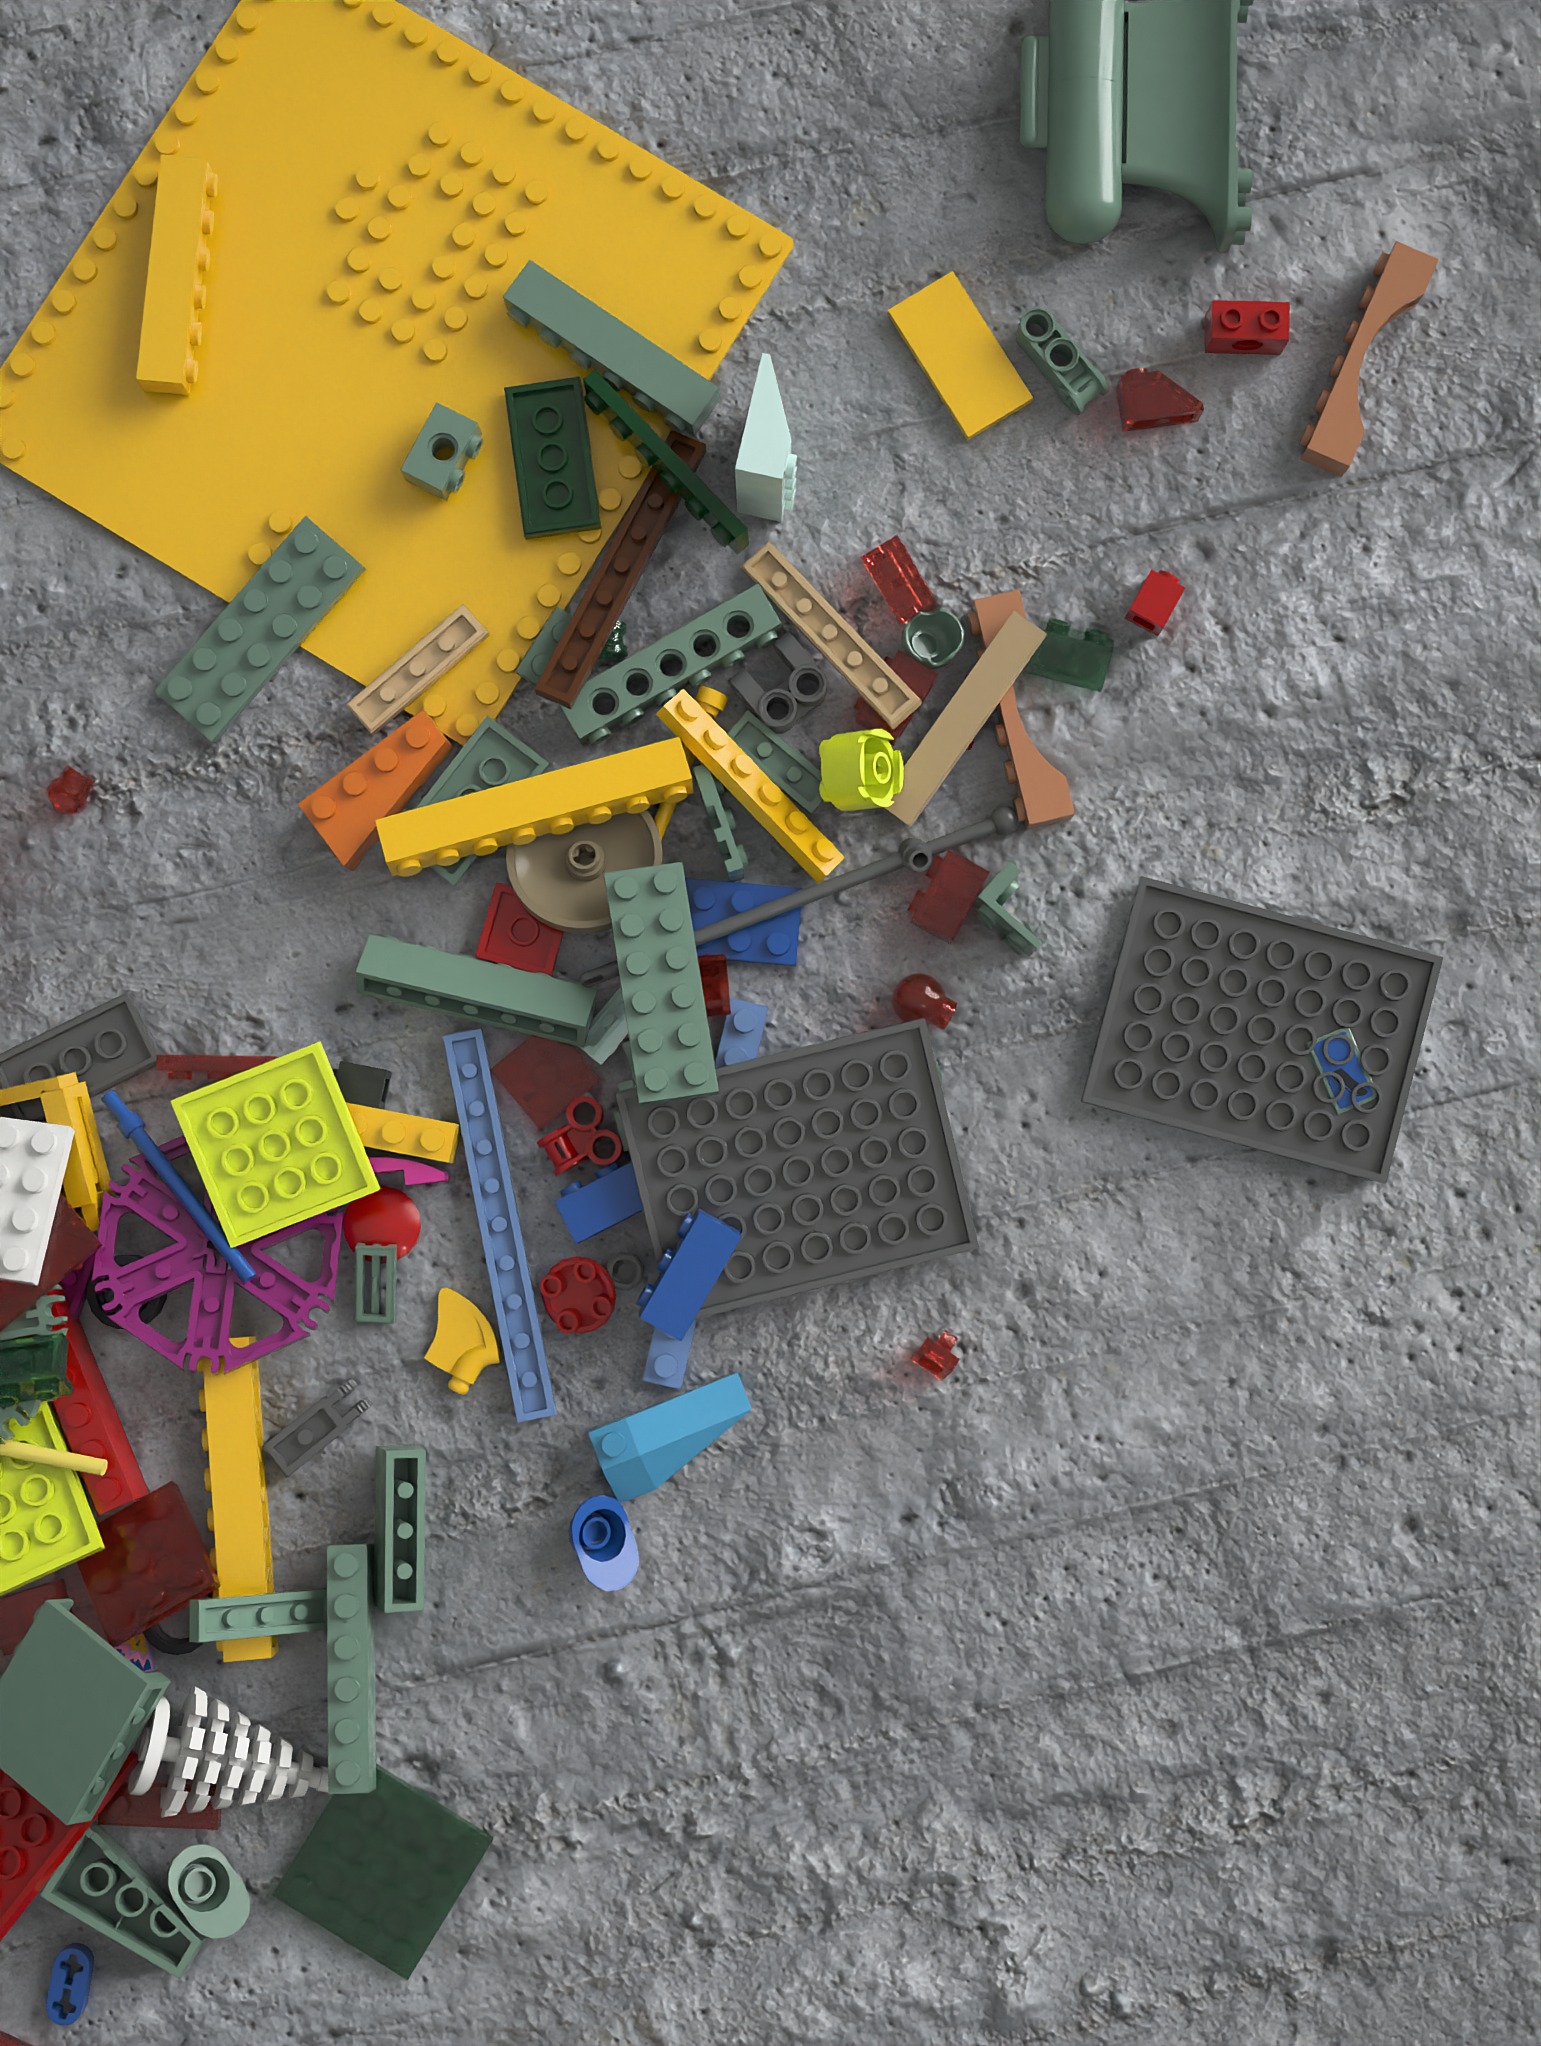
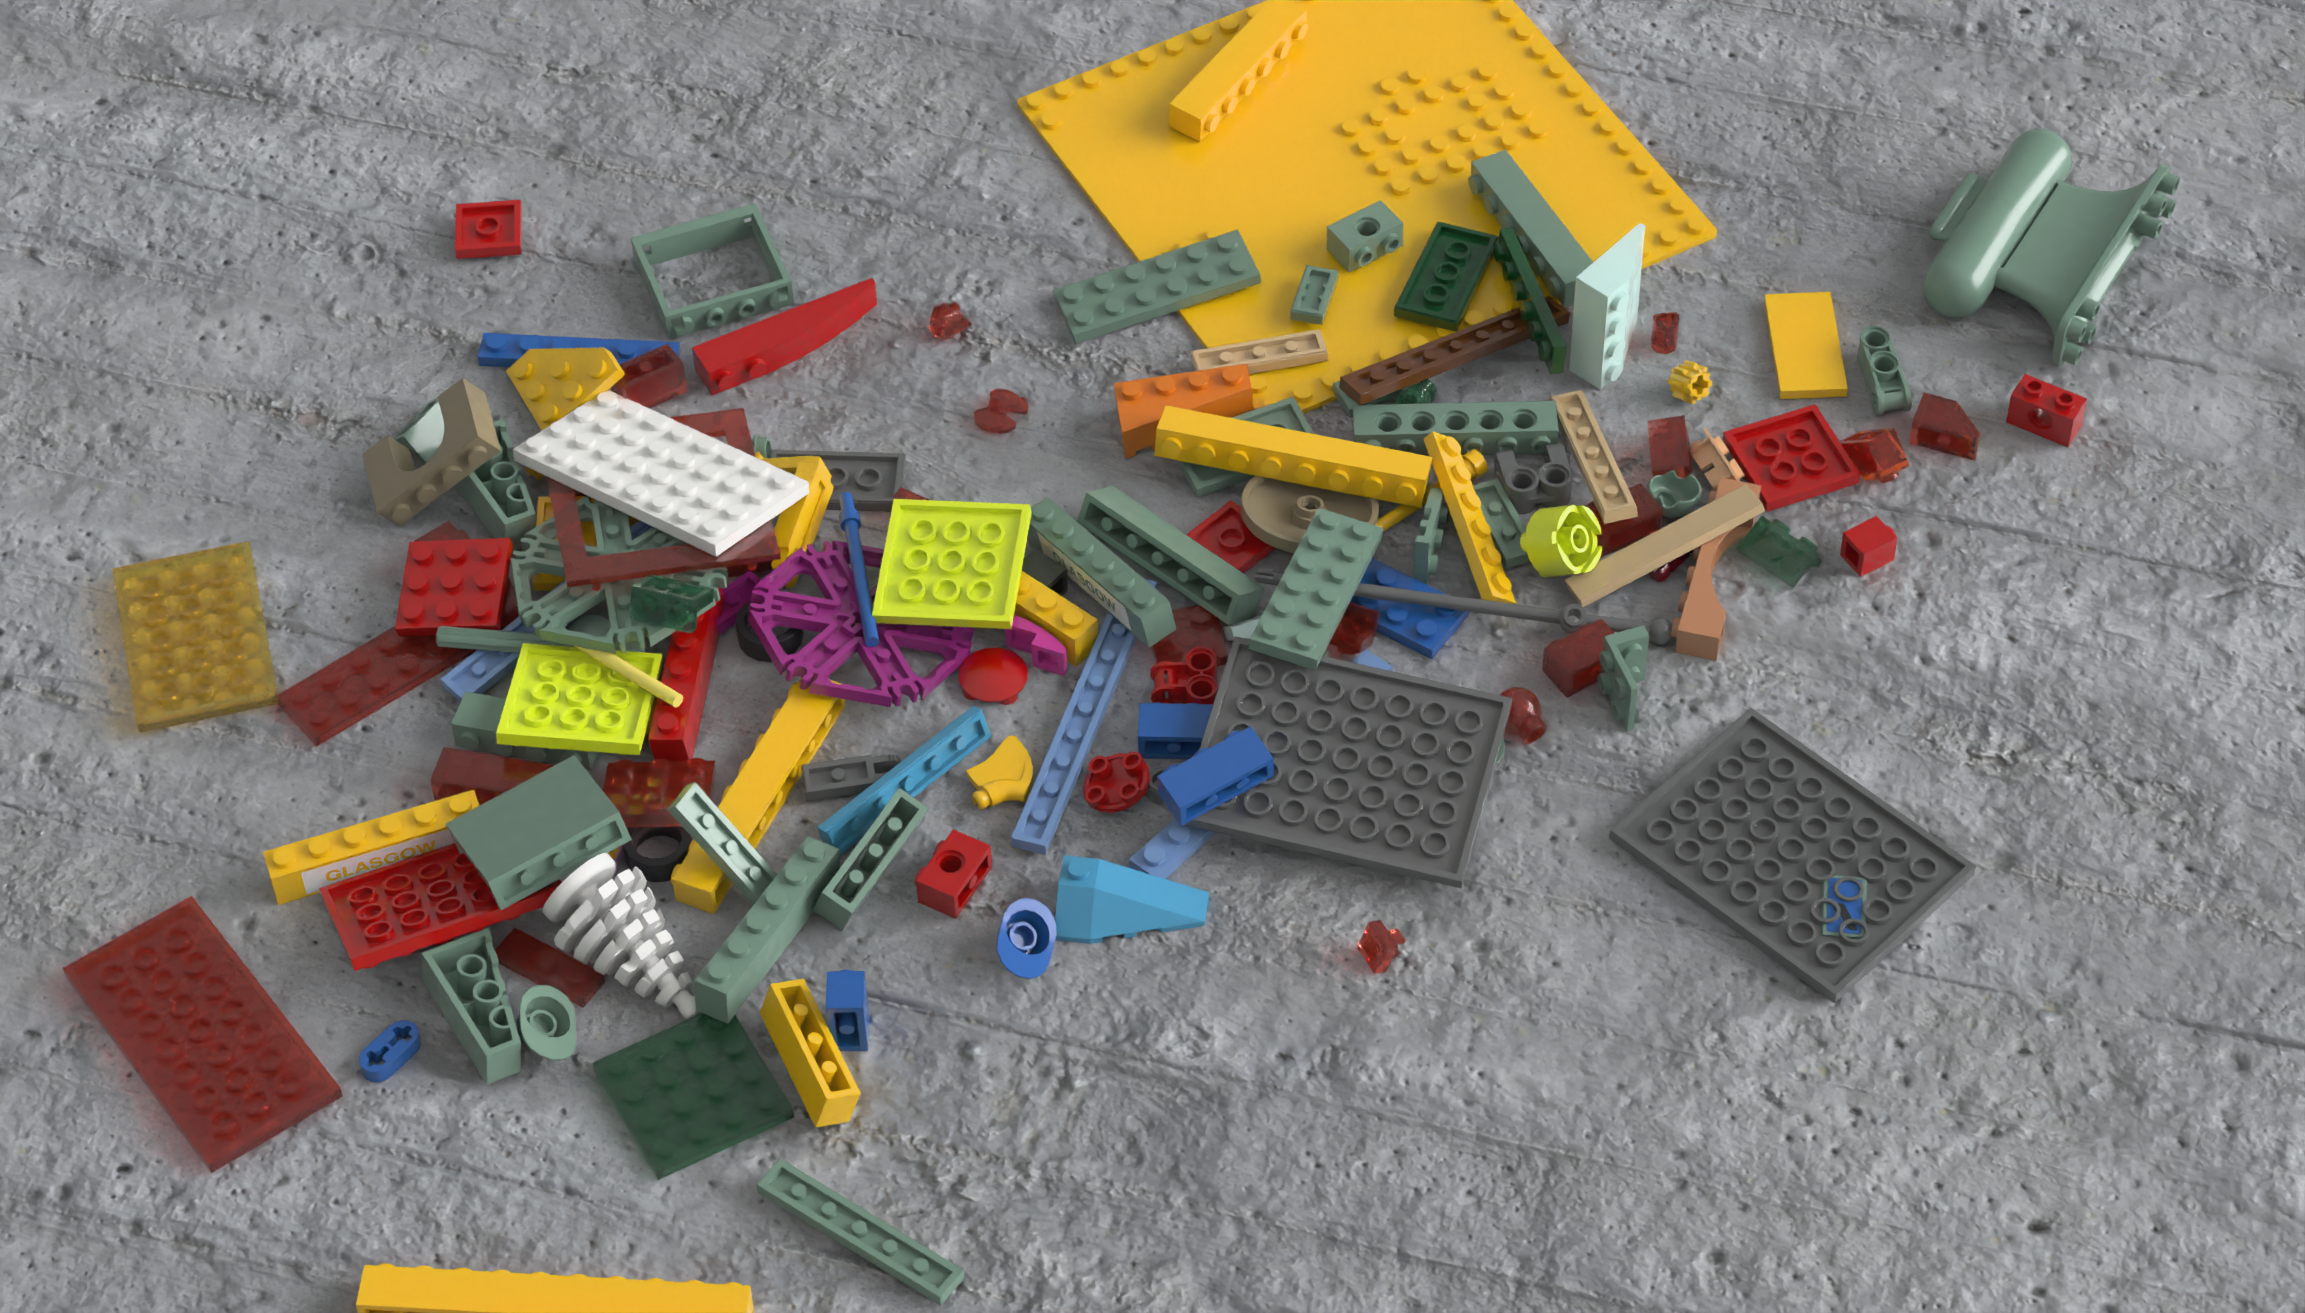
camera: 30 degrees right, 35 degrees down
sand green tile [355,1243,397,1324] -> none
nougat arch [1299,241,1439,477] -> none
none -> sand green plate [757,1158,964,1305]
none -> yellow brick [759,979,861,1128]
none -> dark azure tile [817,705,992,856]
none -> blue brick [826,969,869,1052]
none -> red brick [914,829,992,919]
none -> clear red piece [974,388,1029,434]
none -> sand green brick [1027,497,1177,648]
none -> sand green plate [1290,265,1338,325]
none -> clear red piece [1651,312,1680,354]
none -> yellow gear [1667,360,1712,404]
none -> light nougat hinge [1690,427,1745,491]
none -> red plate [1722,404,1861,512]
none -> clear red slope [1840,428,1910,483]

